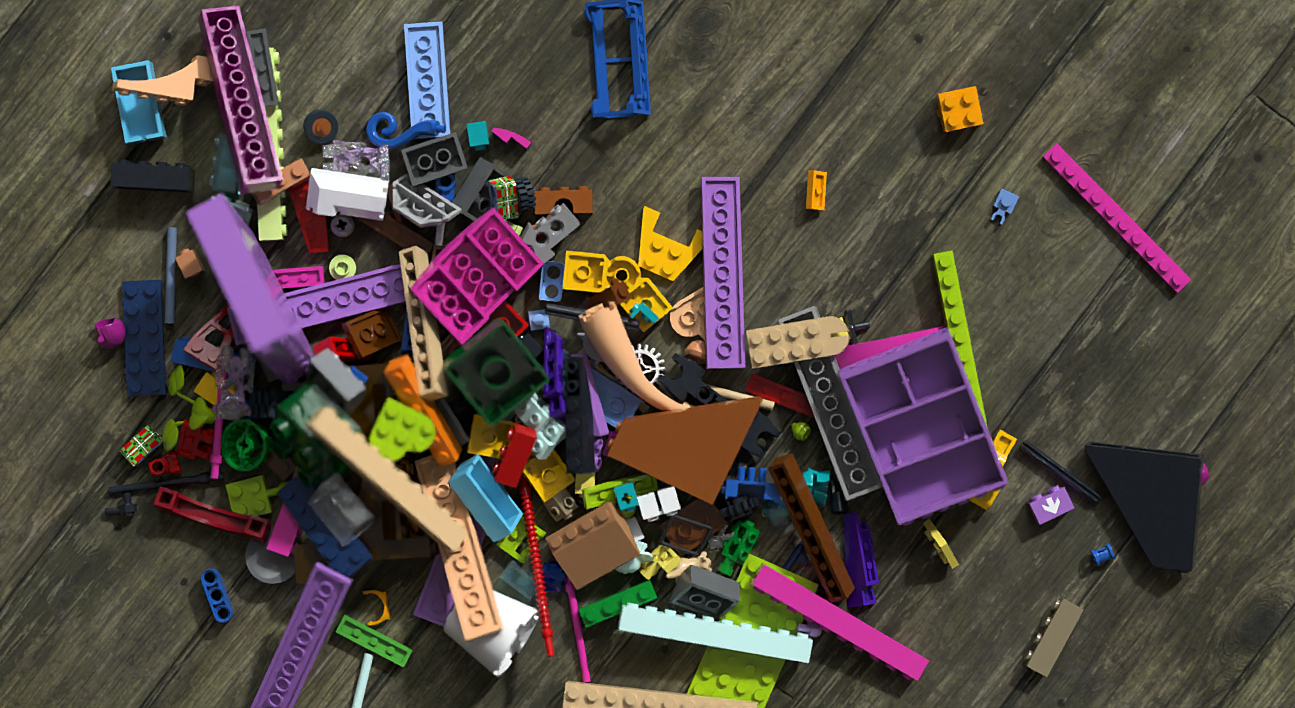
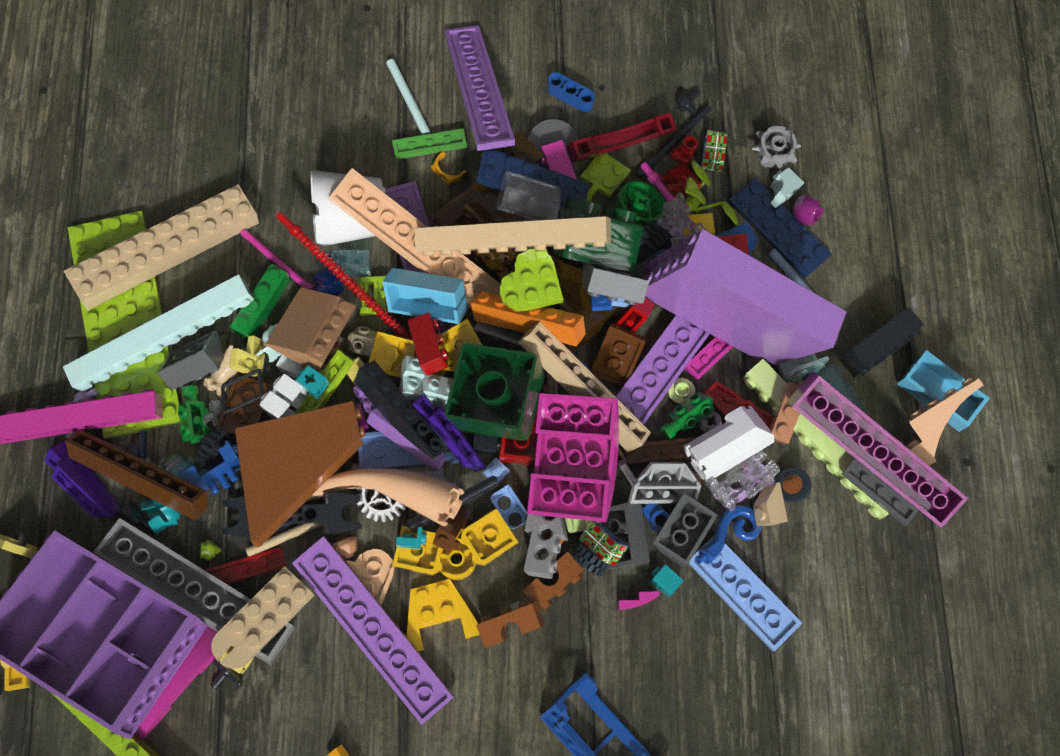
camera: 135 degrees right, 15 degrees down
none -> dark orange arch [476,600,545,648]
none -> green brick [660,392,715,440]
none -> light grey brick [752,124,801,170]
none -> tan slope [753,483,788,526]
none -> light aqua arch [770,168,804,208]

